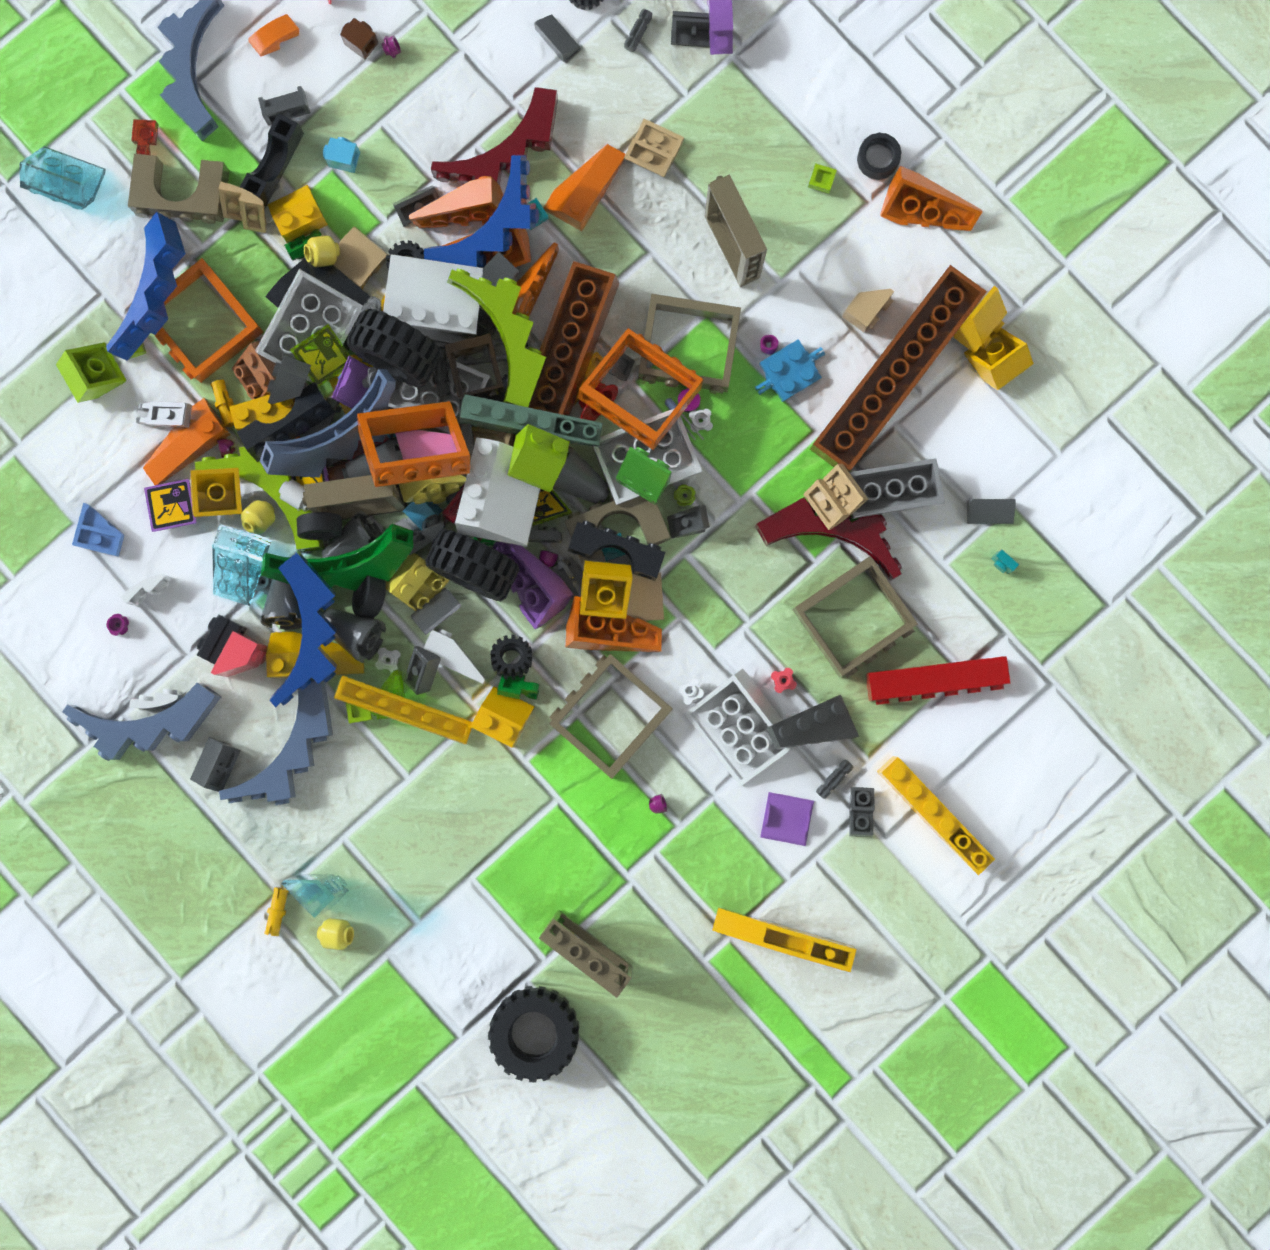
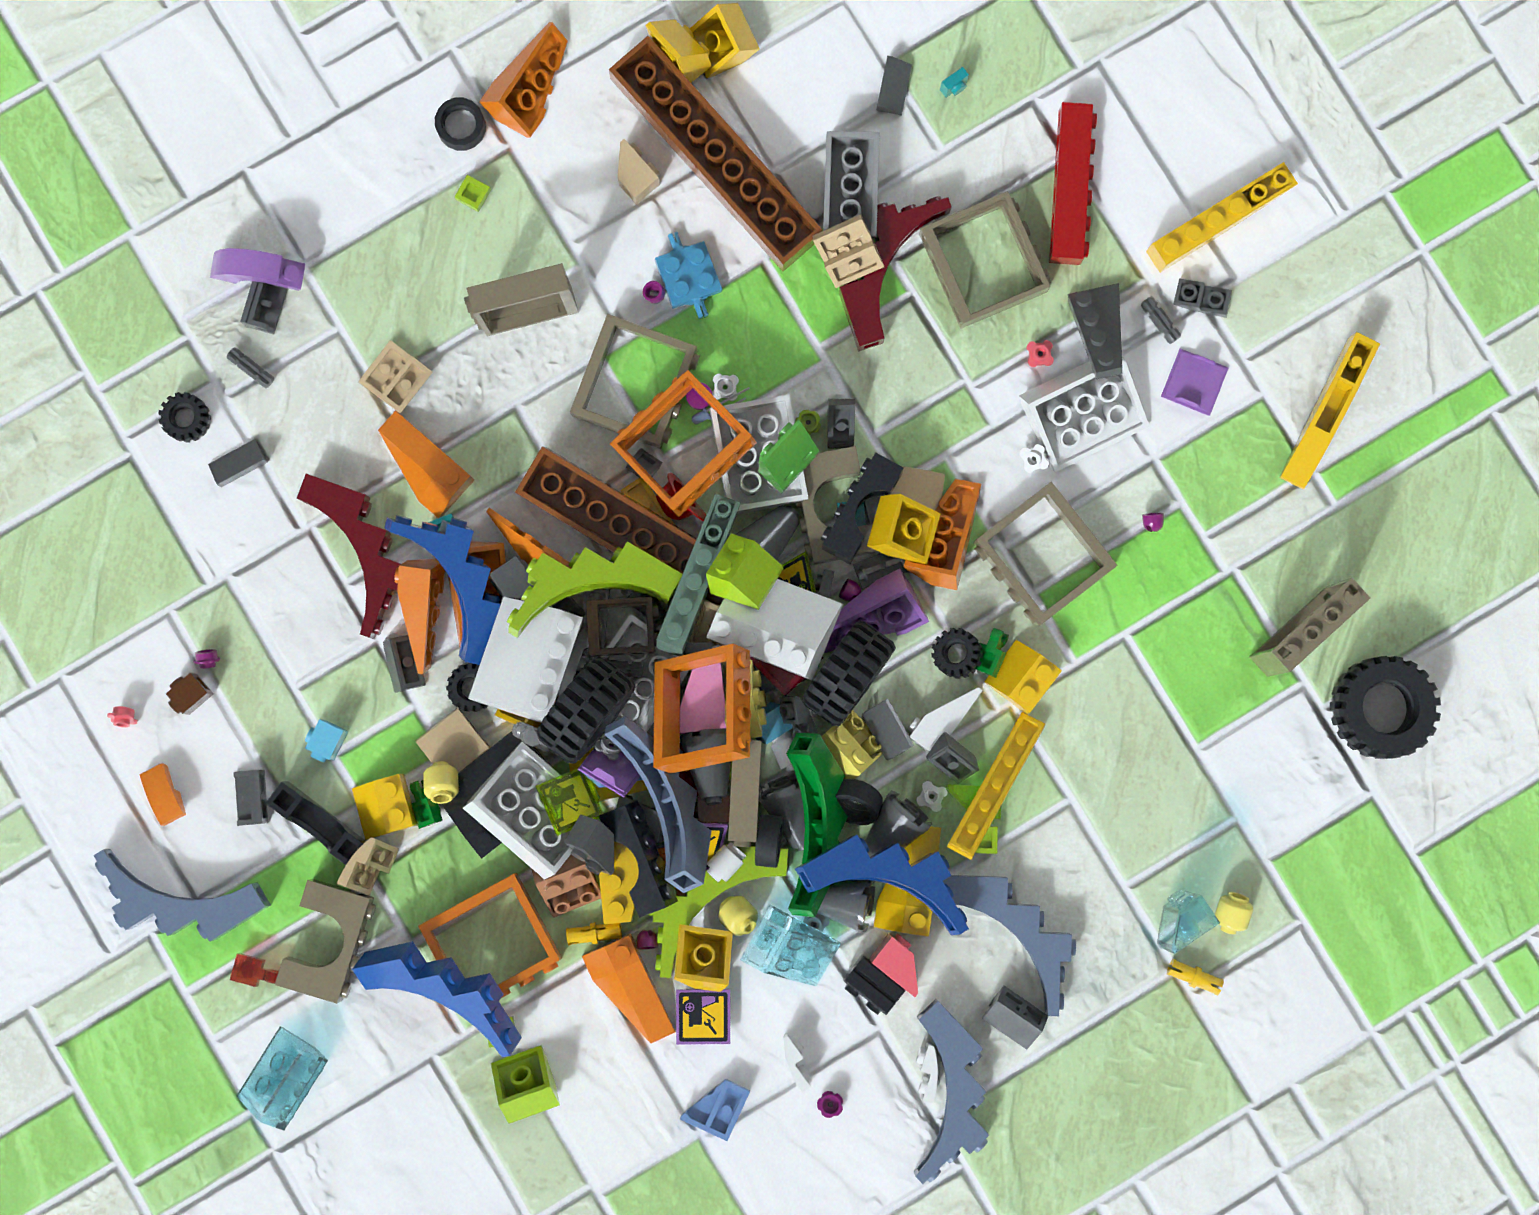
camera: 85 degrees left, 0 degrees up
hinge [136,402,192,427] -> none

